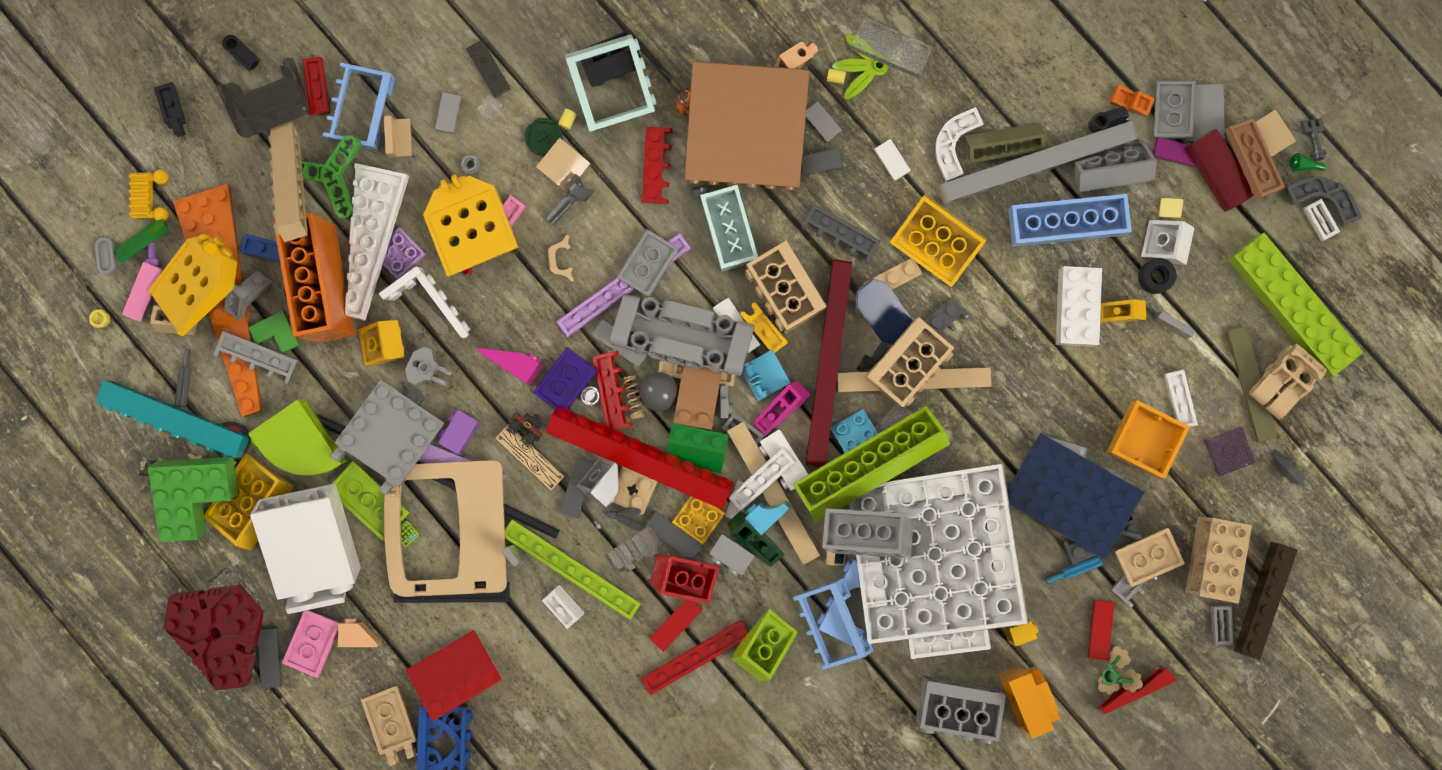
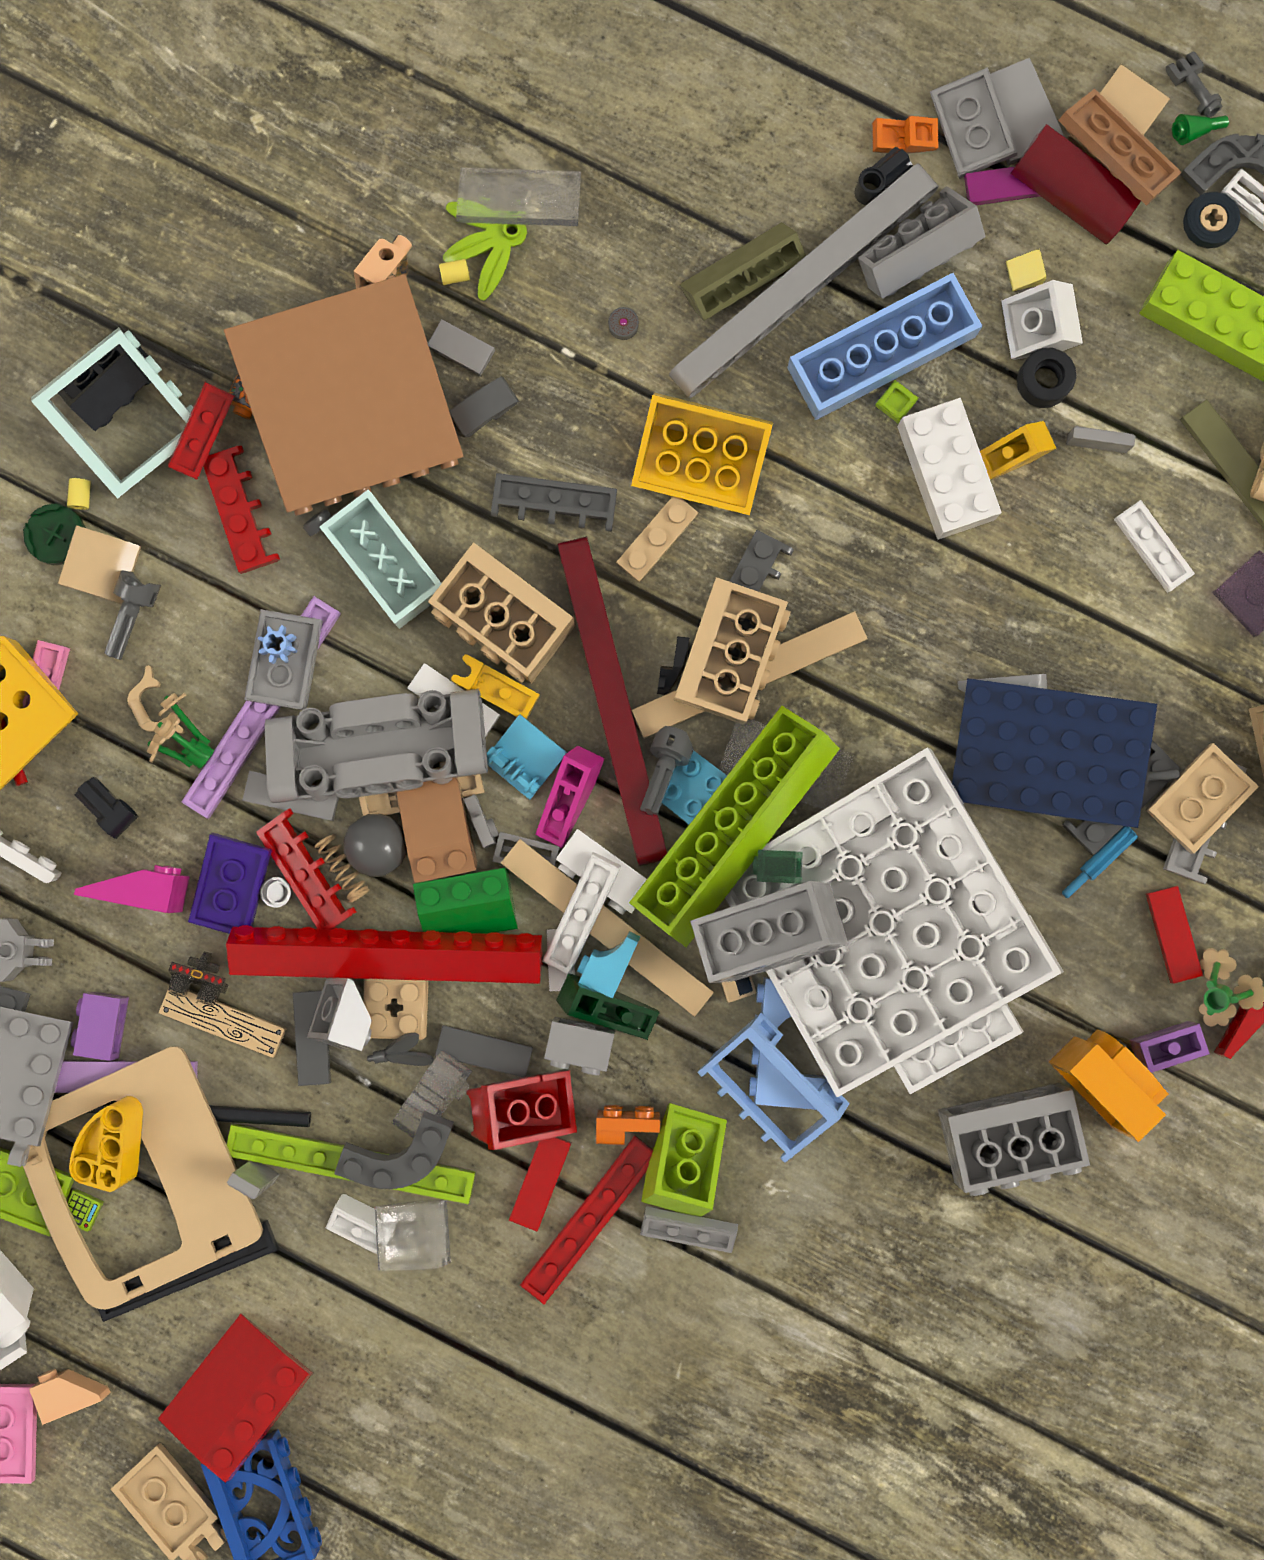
camera: 20 degrees left, 0 degrees up
yellow tile [672,496,725,545] -> none
shield [855,279,912,344] -> none
white tile [874,139,911,182] -> none
white plate [935,107,984,182] -> none
yellow brick [1003,620,1039,646] -> none
light orange container [1106,400,1190,479] -> none
none -> yellow beam [69,1096,143,1192]
none -> black piece [75,777,139,839]
none -> green plant [147,693,214,769]
none -> red tile [168,382,235,480]
none -> light blue gear [258,625,297,664]
none -> dark grey plate [334,1111,454,1189]
none -> clear slope [375,1199,451,1271]
none -> orange plate [596,1105,660,1145]
none -> dark grey tile [608,307,639,340]
none -> dark grey piece [640,726,694,816]
none -> light grey tile [640,1206,738,1253]
none -> clear green brick [753,850,803,884]
none -> lime tile [875,380,919,424]
none -> medium lavender brick [1130,1021,1210,1073]
none -> black bush [1183,192,1240,249]

